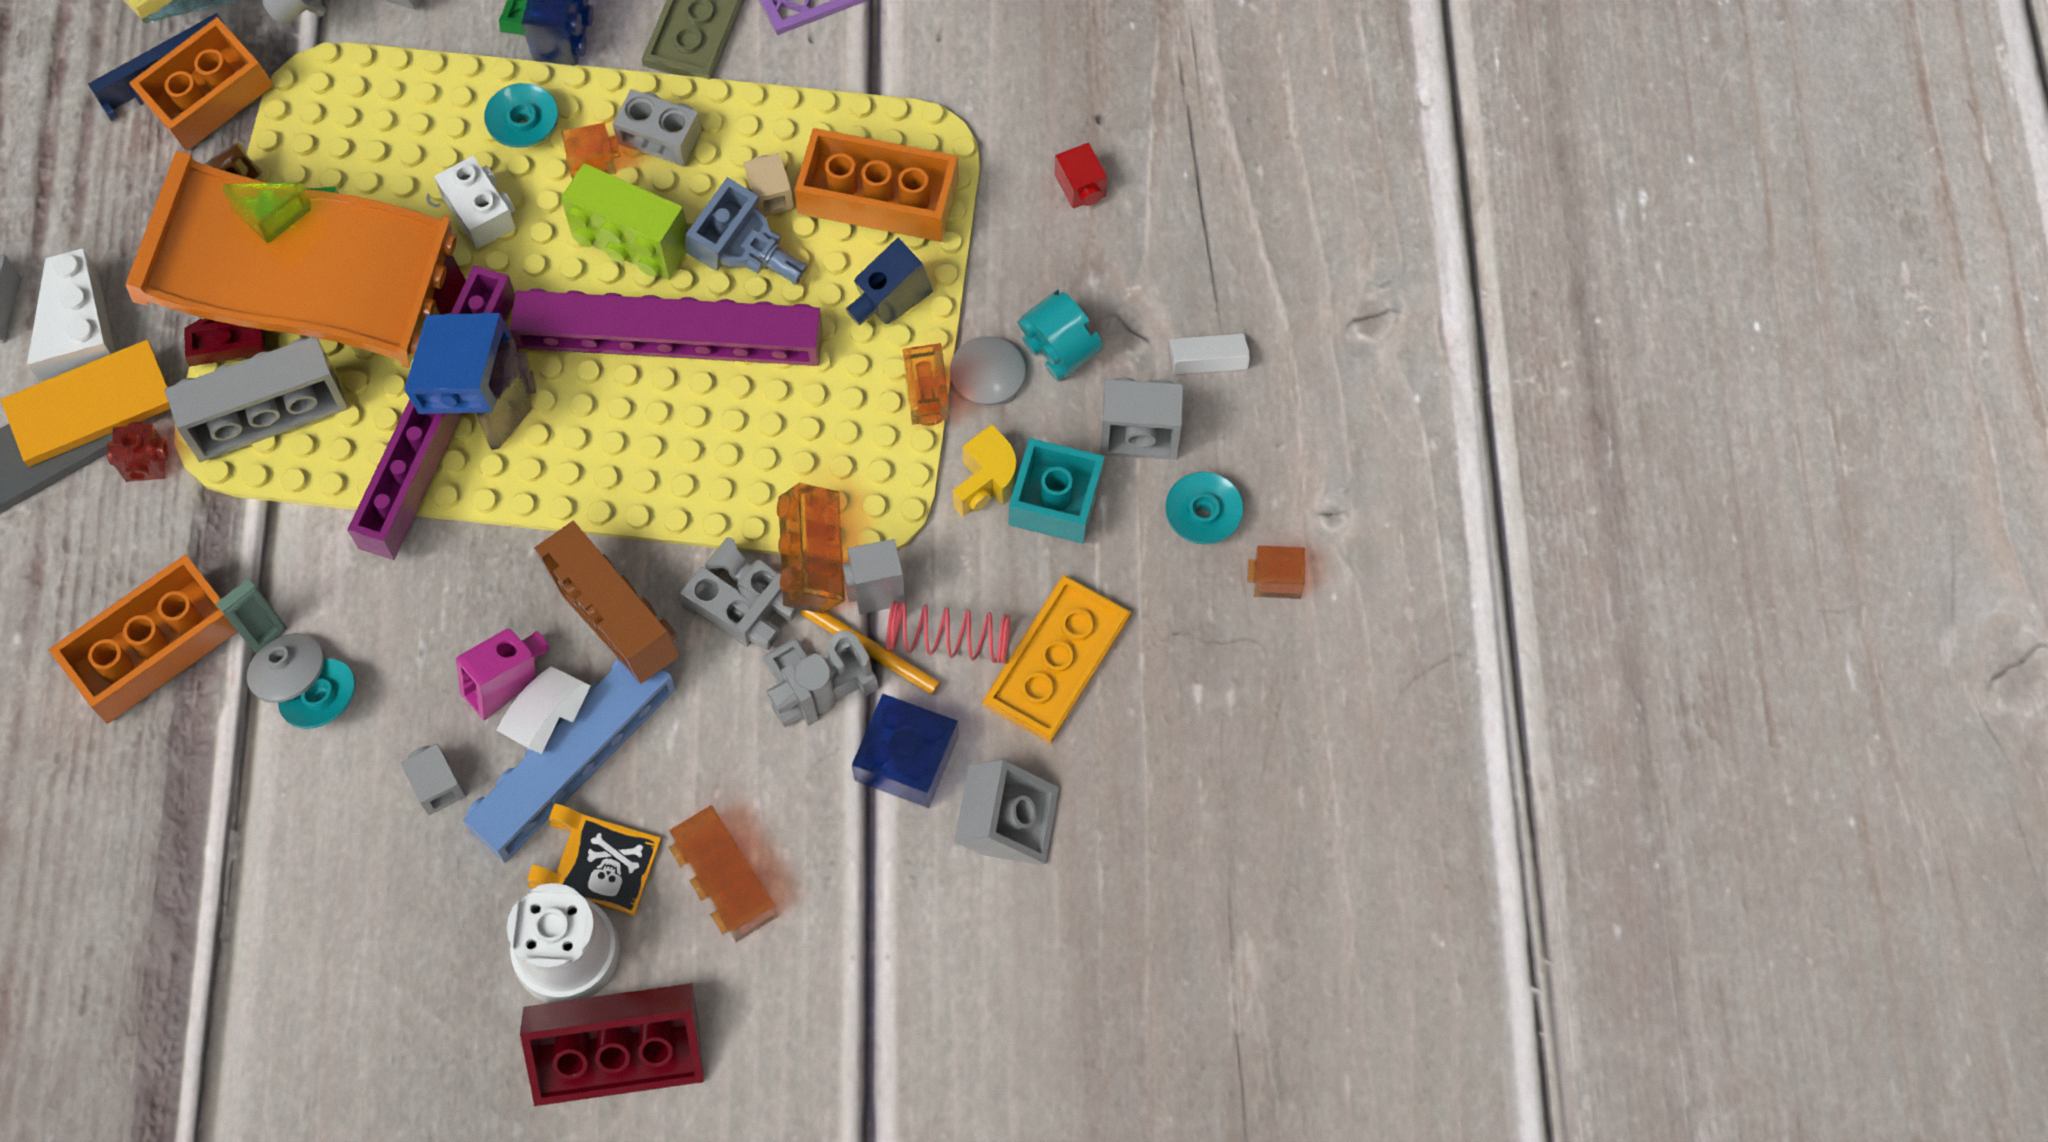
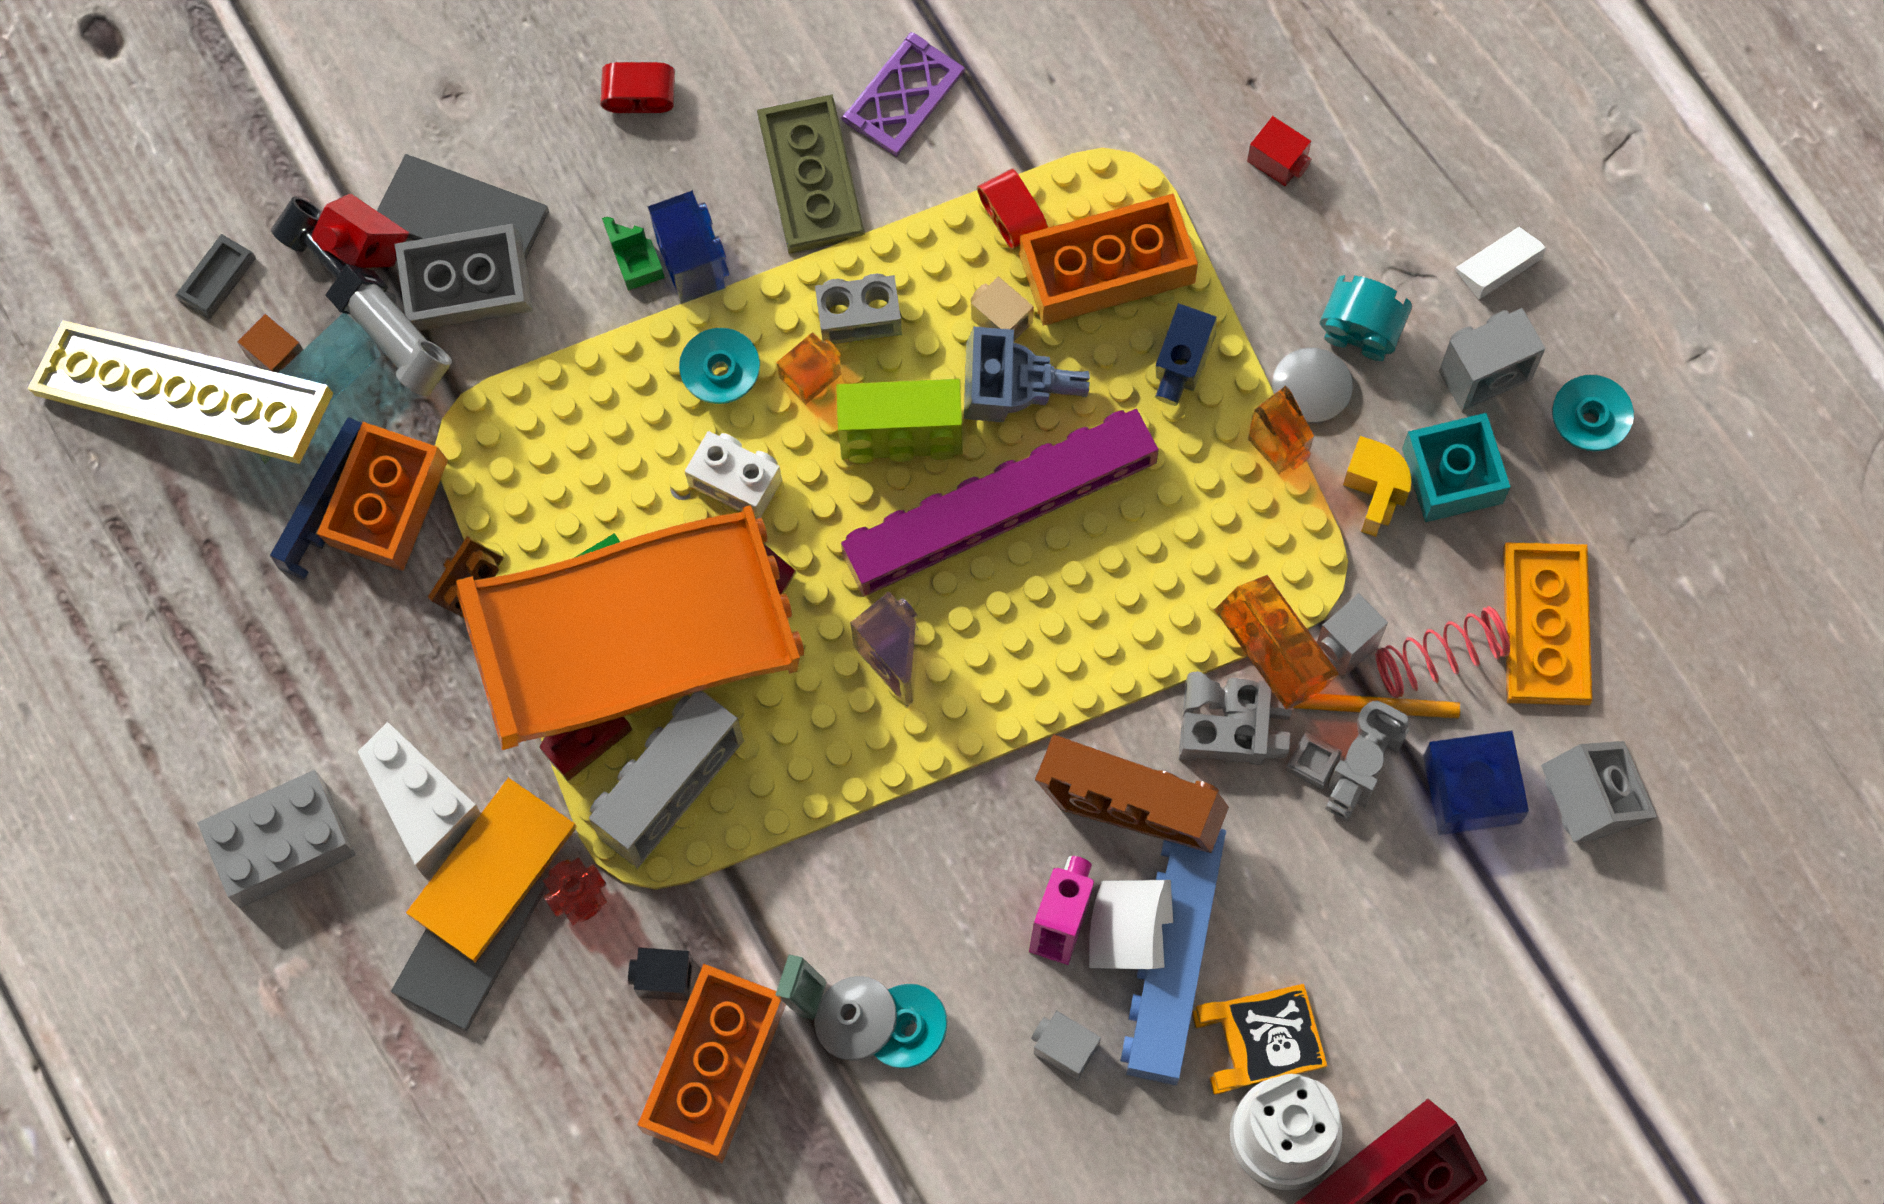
camera: 25 degrees left, 5 degrees up
clear neon green slope [223,183,311,244] -> none
magenta brick [347,265,515,560] -> none
blue panel [404,312,512,414] -> none
clear orange brick [668,805,779,942] -> none
clear orange brick [1247,545,1305,599] -> none
none -> black brick [628,947,693,1001]
none -> red beam [977,168,1048,249]

